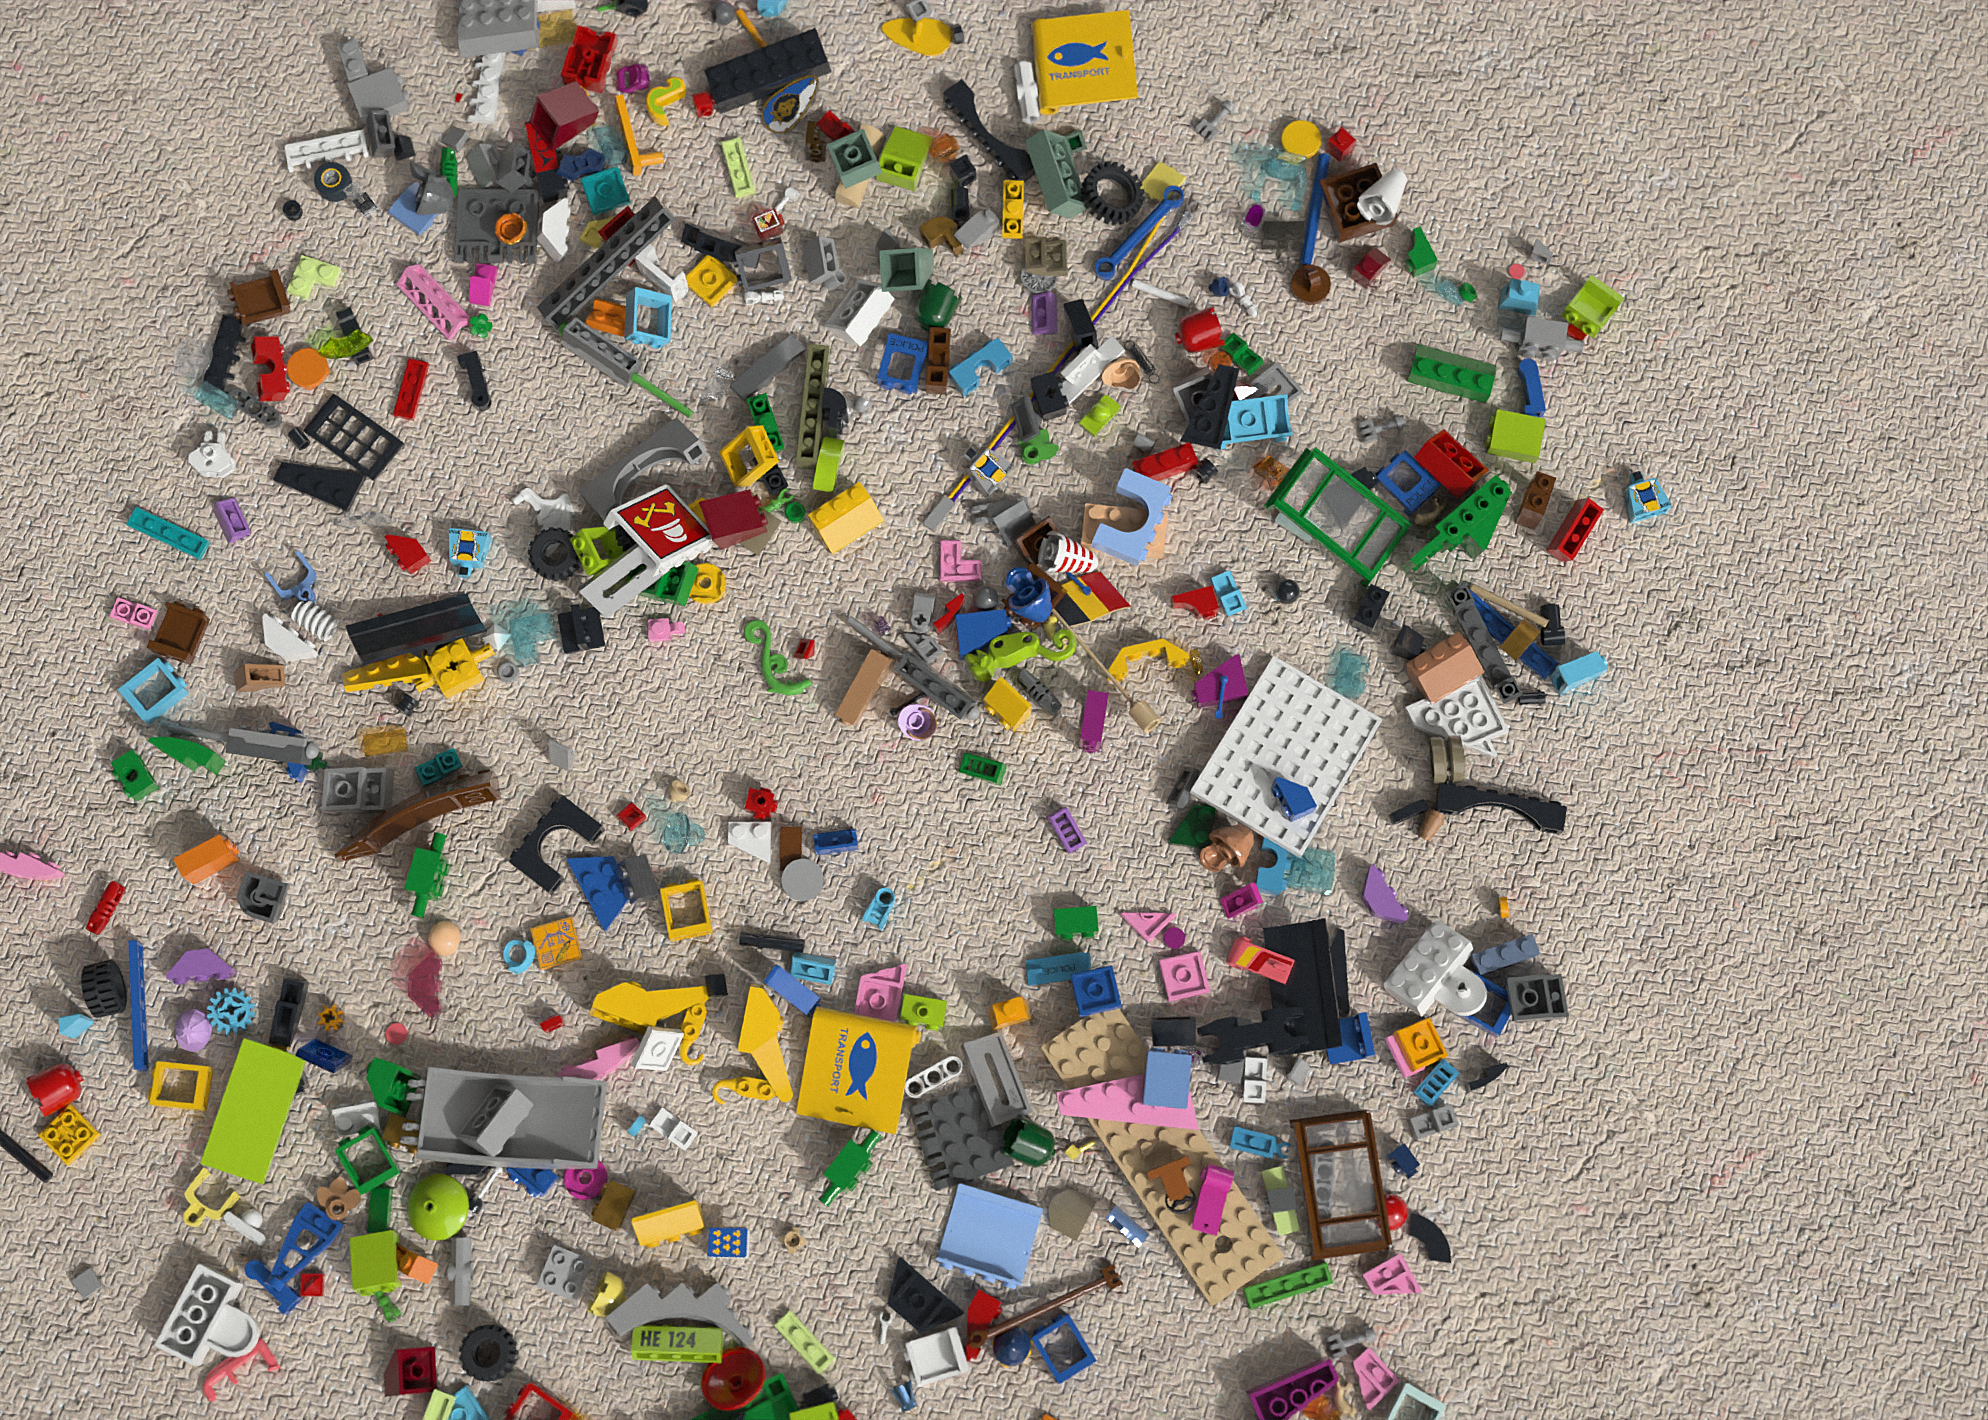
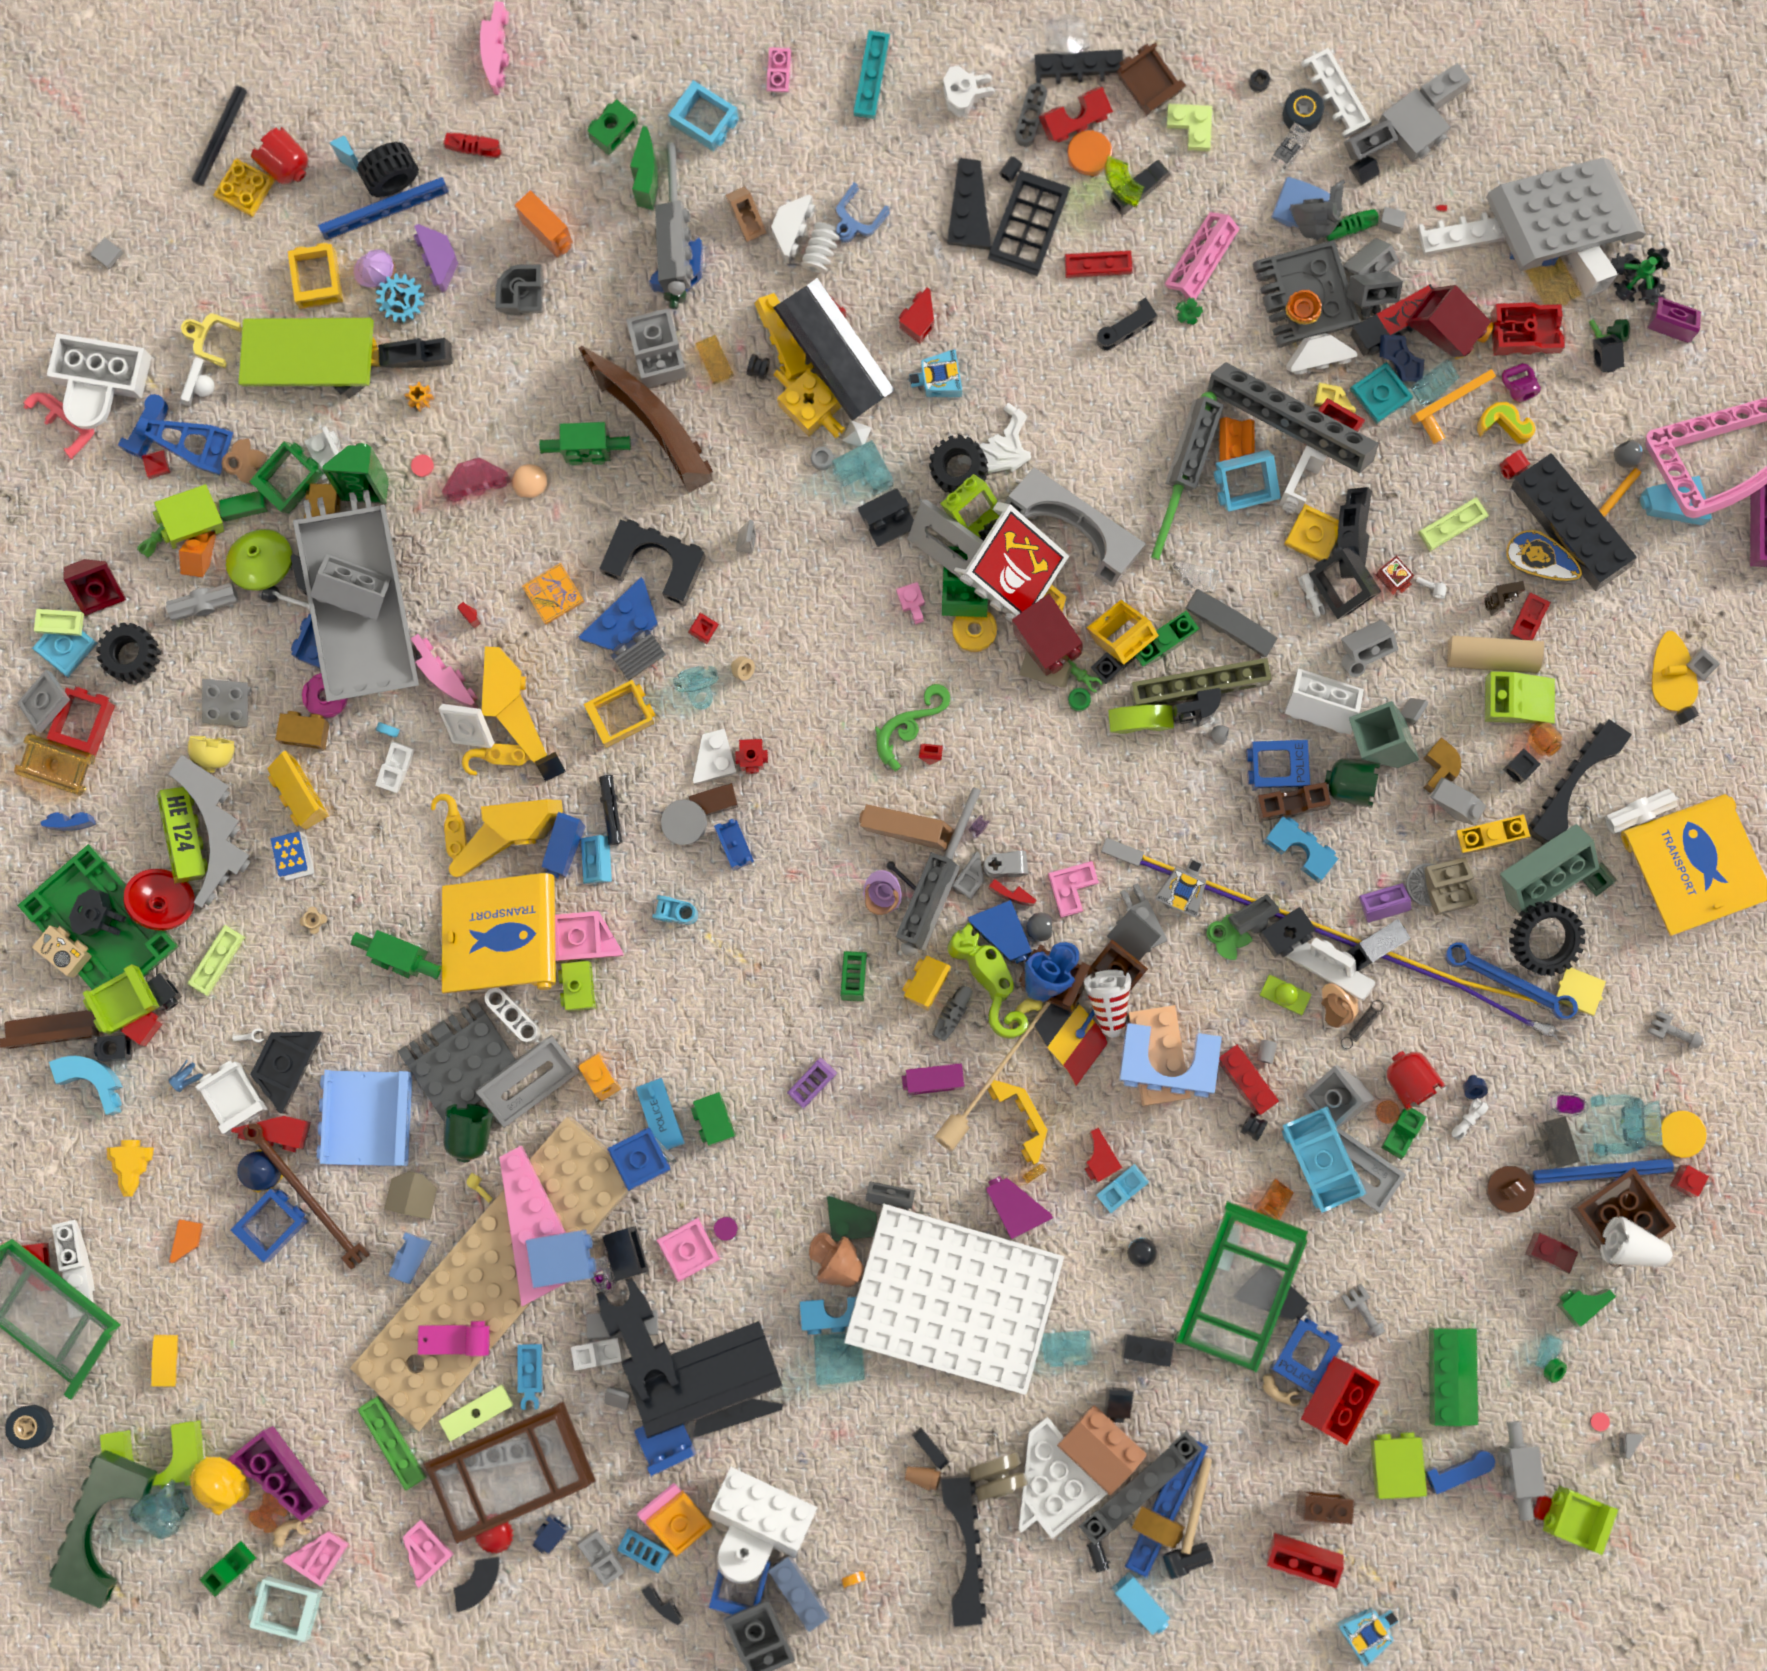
camera: 80 degrees right, 5 degrees up
reddish brown panel [147,601,210,665] -> none
clear light blue slope [194,381,239,420] -> none
medium lavender slope [213,498,251,543] -> none
clear blue tile [295,1038,353,1074] -> none
teal slope [414,748,463,788] -> none
dark pink slope [469,263,498,307] -> none
medium azure piece [503,940,535,974] -> none
yellow slope [808,481,884,555] -> none
sand green brick [827,129,882,189] -> none
black piece [951,186,970,230] -> none
bright pink tile [1120,912,1176,943] -> none
white bar [1132,279,1191,308] -> none
dark orange piece [1145,1156,1196,1214] -> none
black wing [1180,364,1239,450] -> none
blue hinge [1214,675,1228,719] -> none
dark pink slope [1220,883,1263,919] -> none
coral door [1225,936,1295,985] -> none
slope [1233,381,1257,400] -> none
dark grey brick [1262,1187,1297,1214] -> none
blue slope [1271,777,1317,822] -> none
light grey hinge [1325,1326,1377,1359] -> none
medium lavender slope [1361,864,1409,924] -> none
green wedge [1401,474,1512,573] -> none
medium azure torso [1498,279,1540,316] -> none

